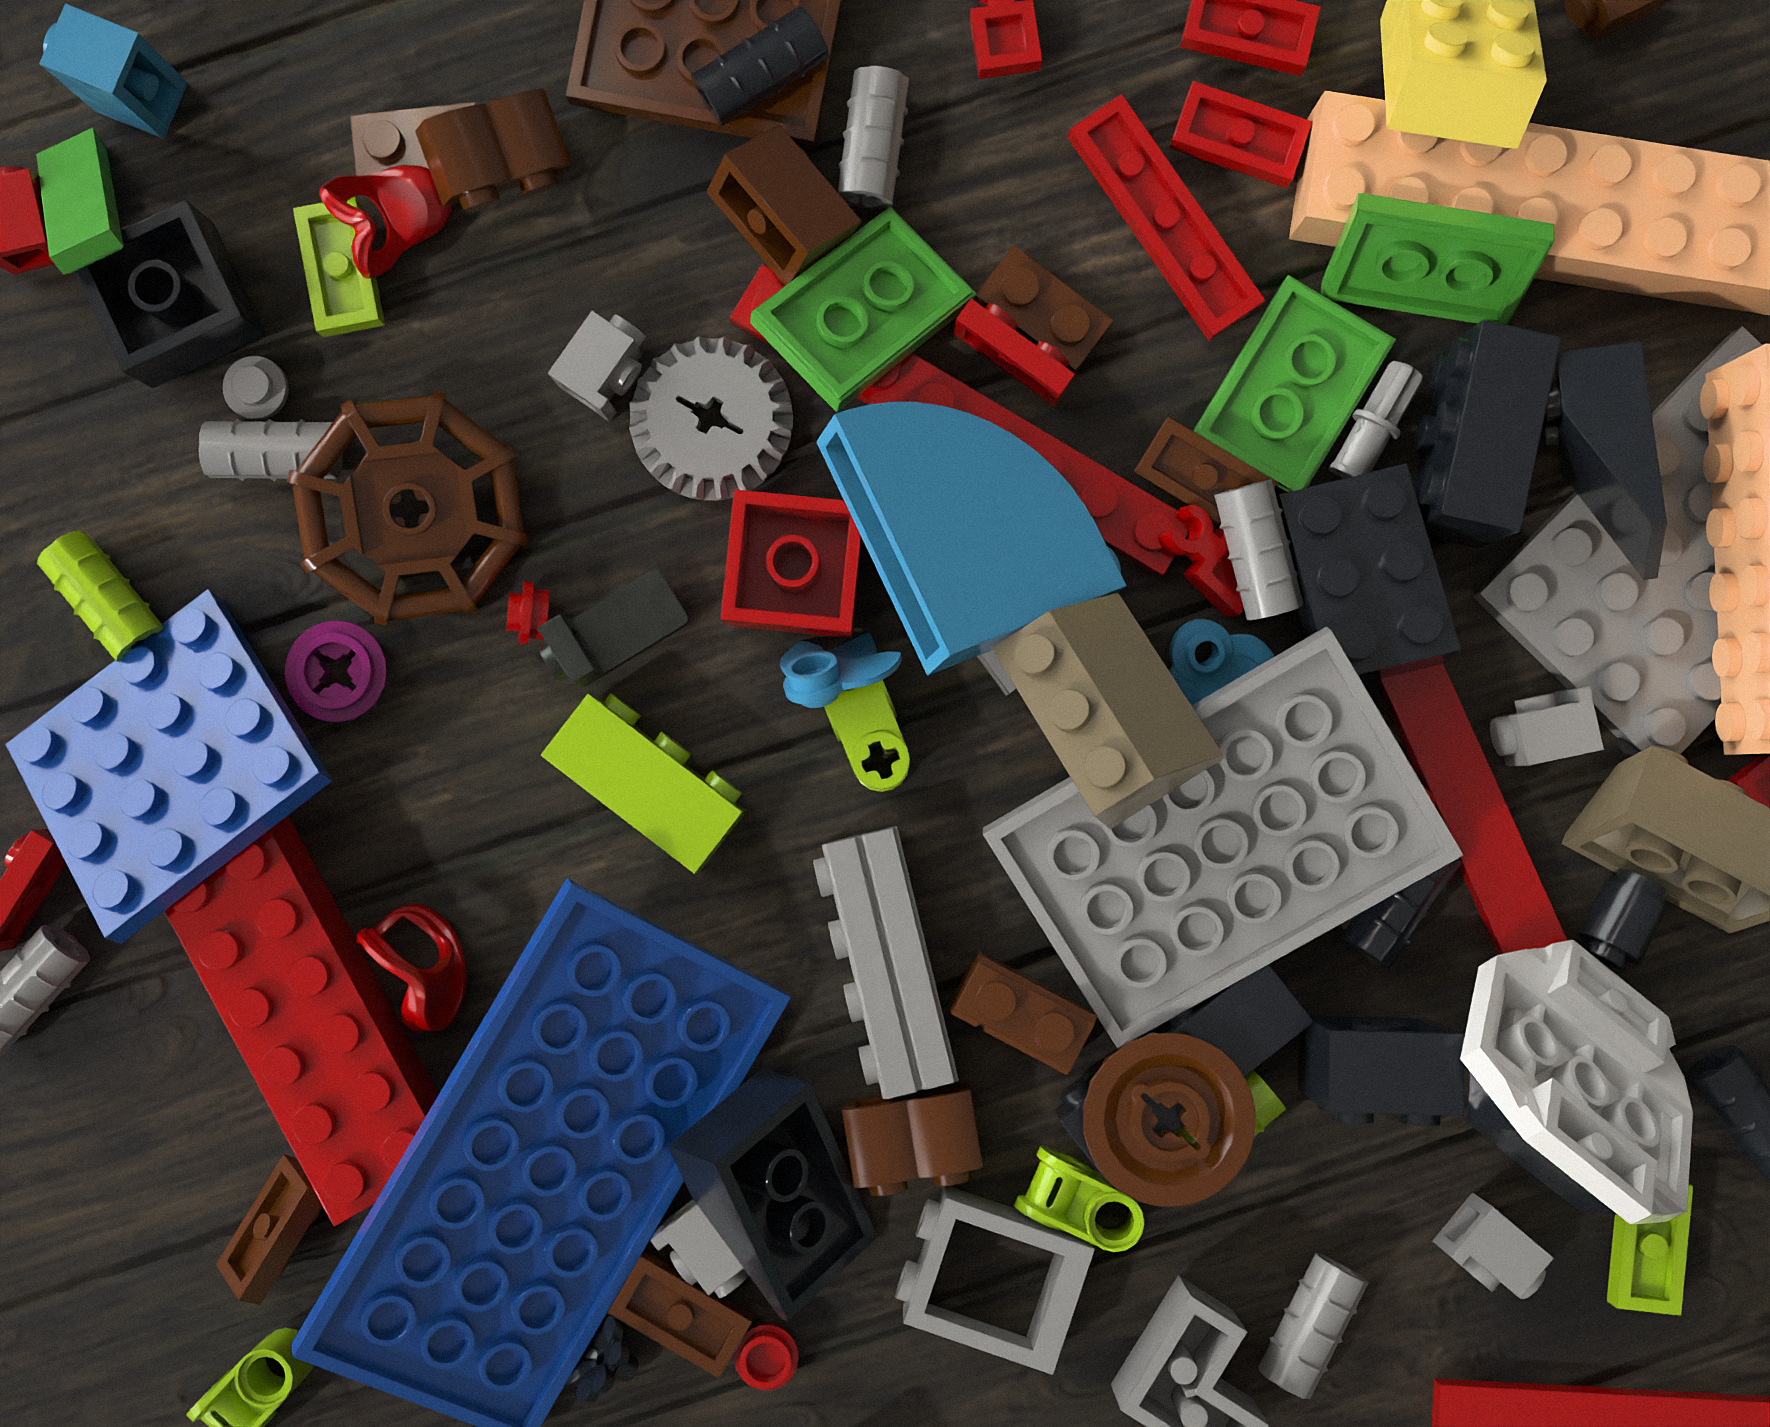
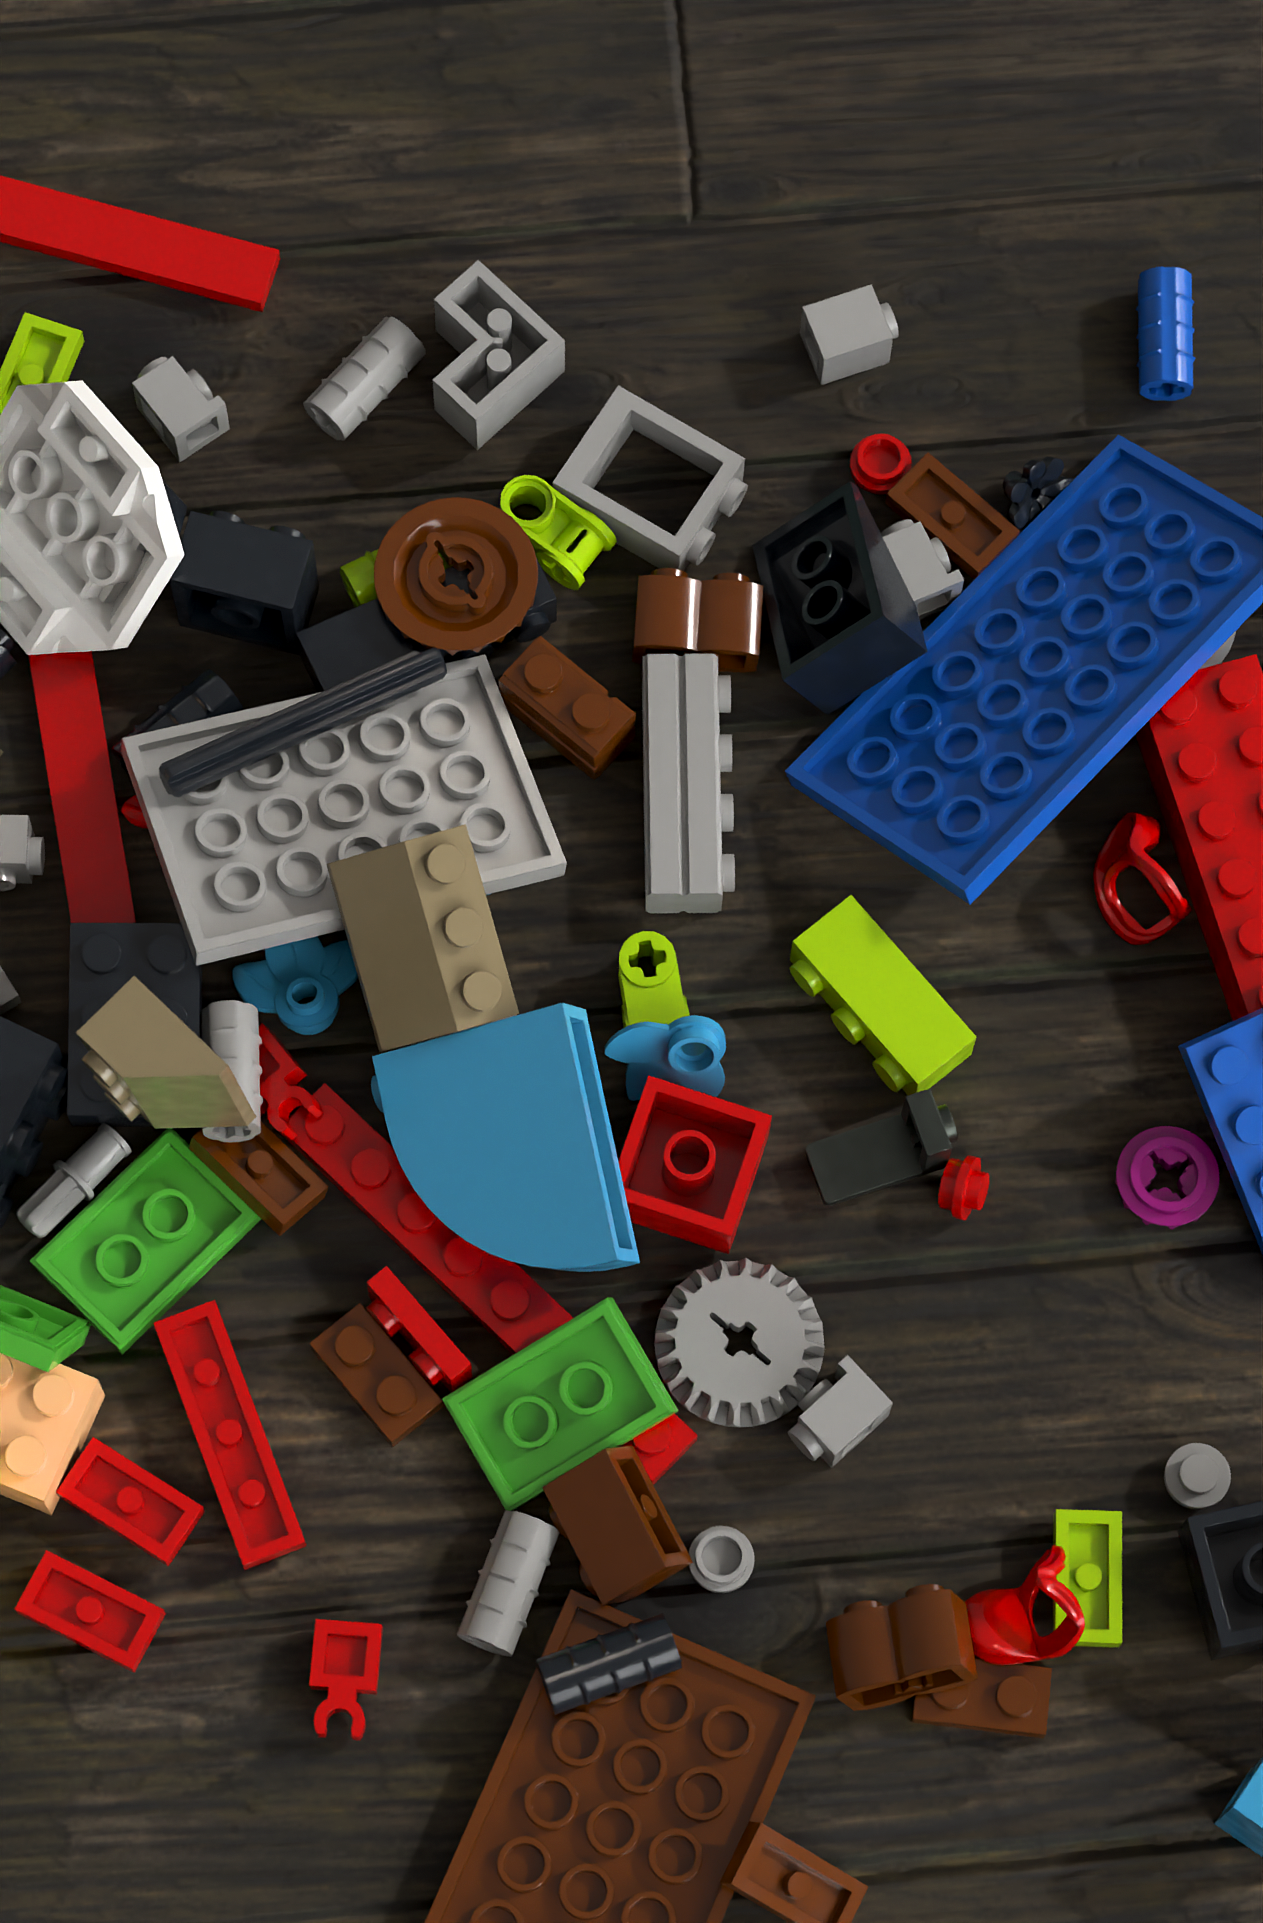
camera: 170 degrees left, 15 degrees down
light grey axle [198,419,343,482] -> none
reddish brown plate [286,390,530,626] -> none
none -> dark tan slope [76,976,256,1129]
none -> black axle [158,647,447,797]
none -> light grey plate [689,1526,755,1593]

